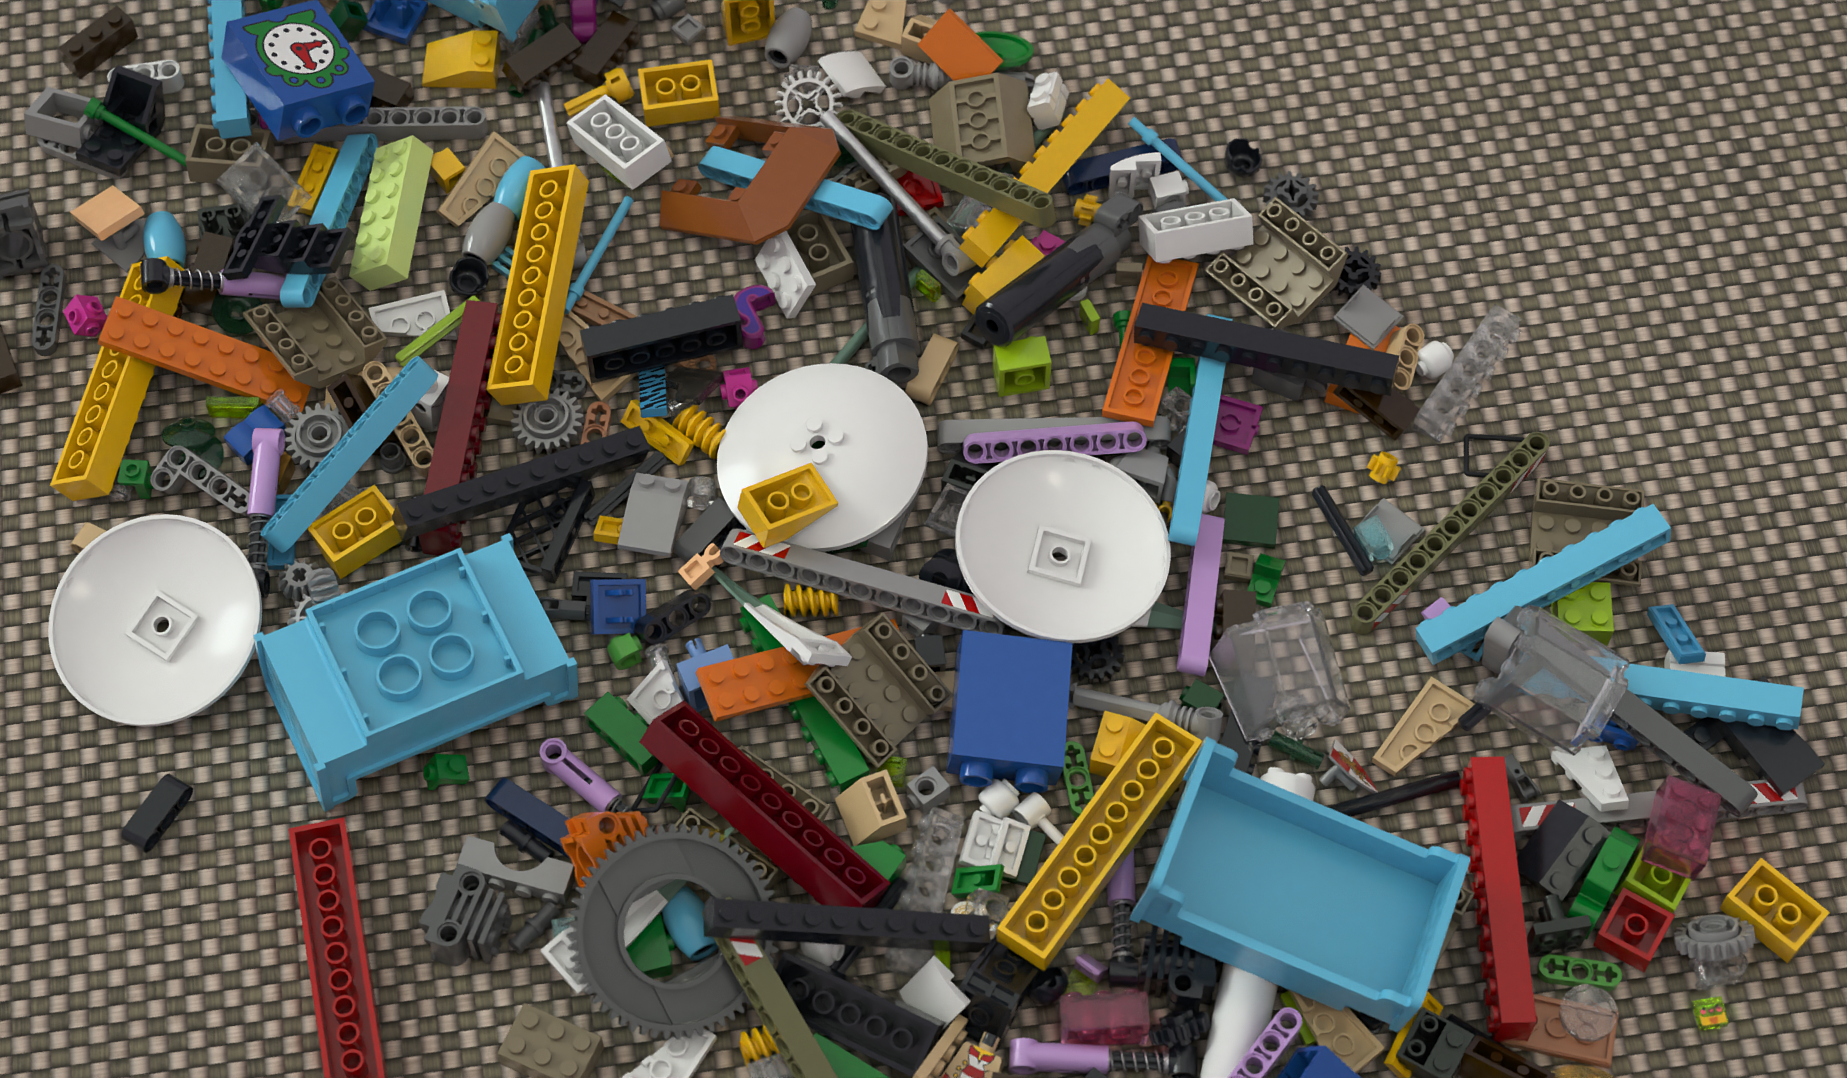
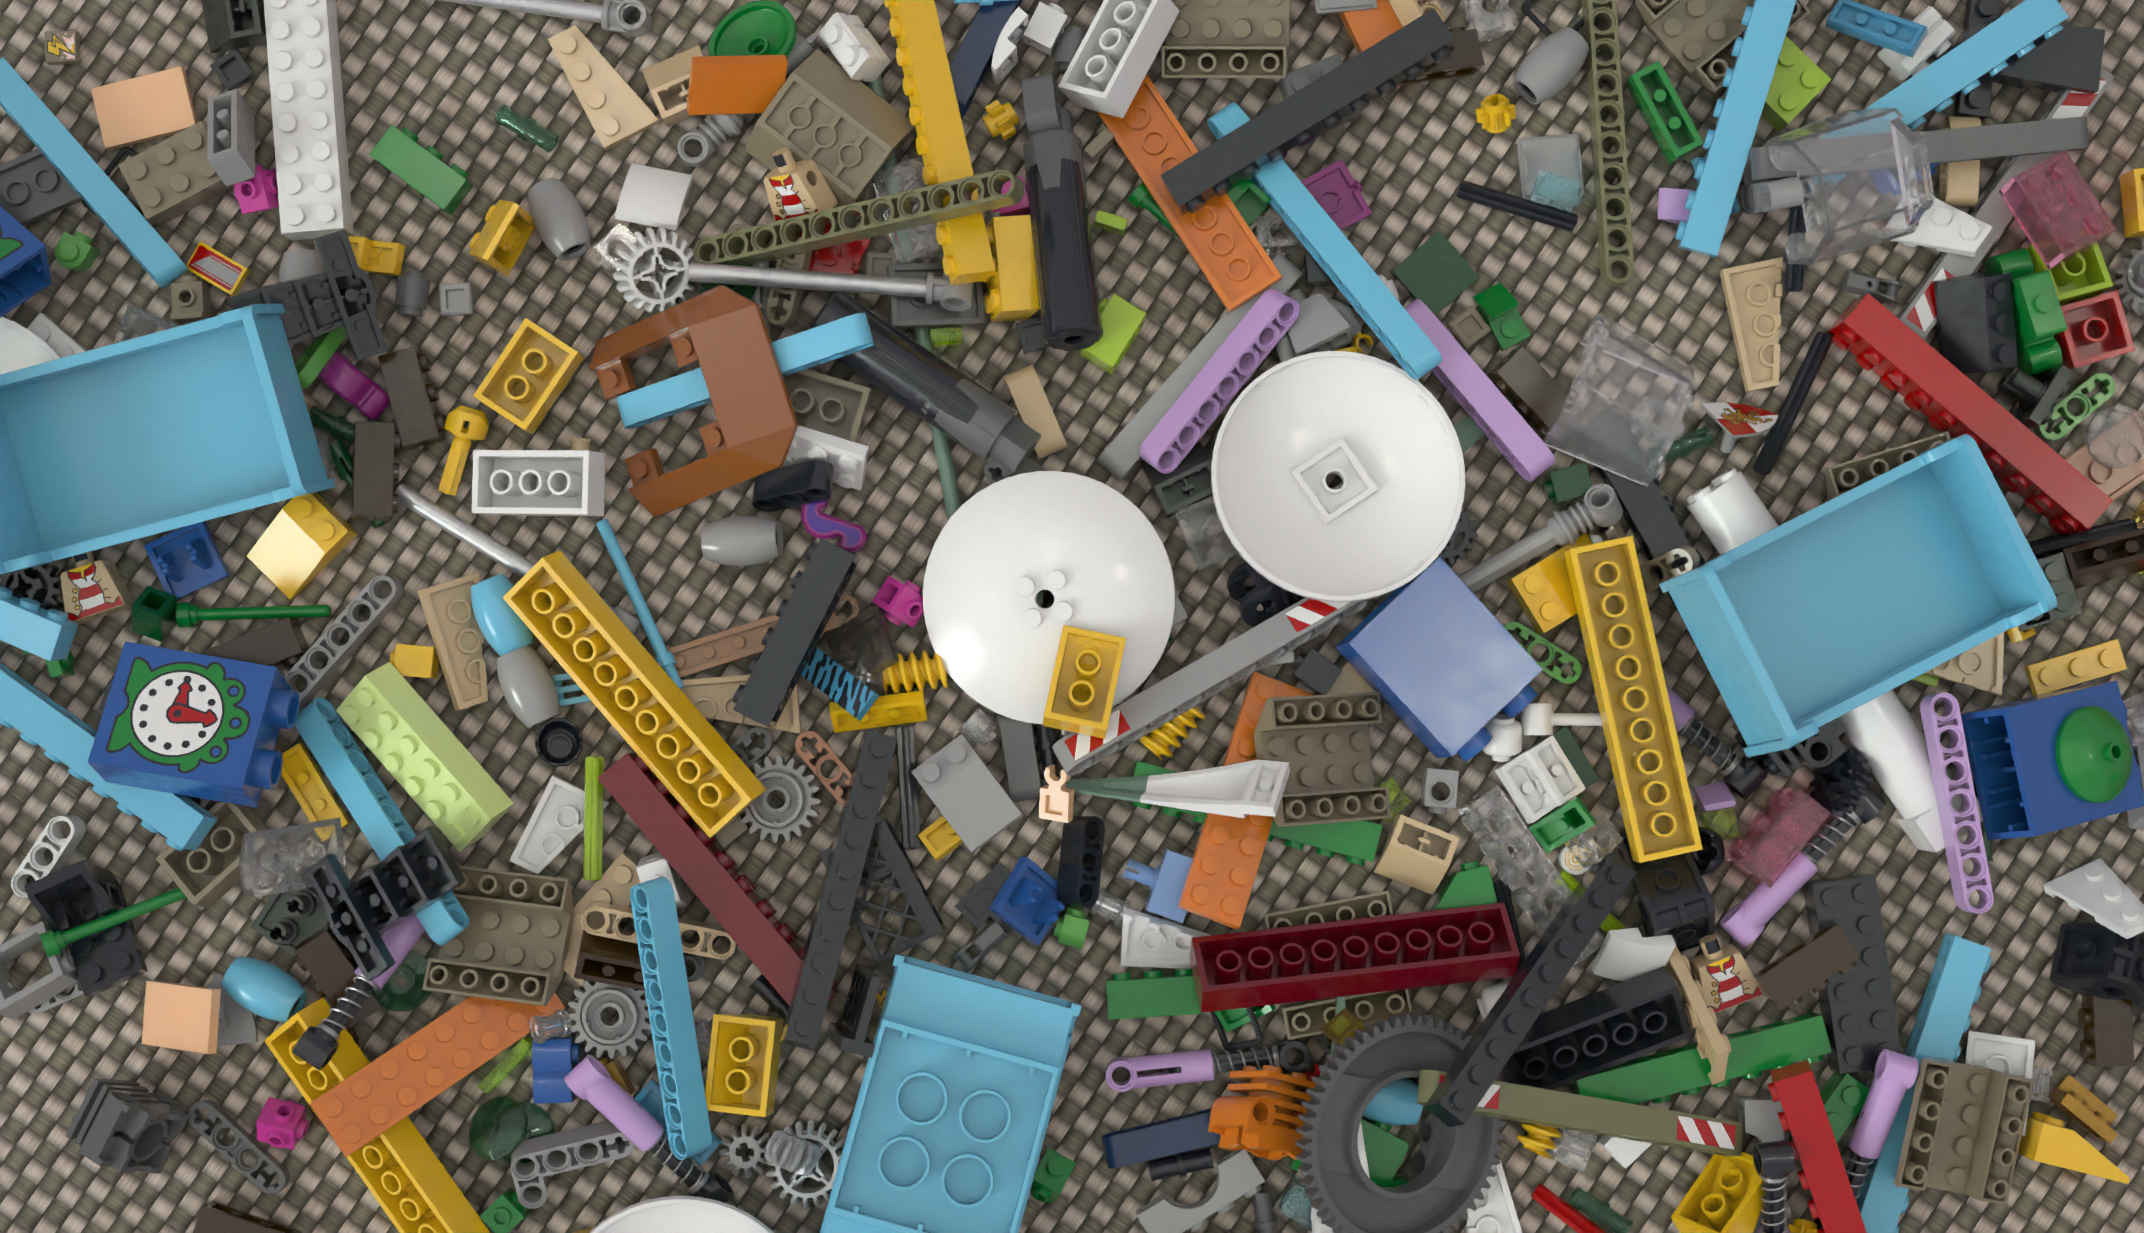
camera: 45 degrees left, 25 degrees up
none -> green piece [176,602,331,628]
none -> light grey piece [701,515,783,566]
none -> black beam [752,460,834,512]
none -> tan torso [763,147,838,221]
none -> black fence [826,963,881,1058]
none -> light grey piece [1513,27,1589,105]
none -> green brick [1625,61,1704,165]
none -> tan beam [1939,116,1981,207]

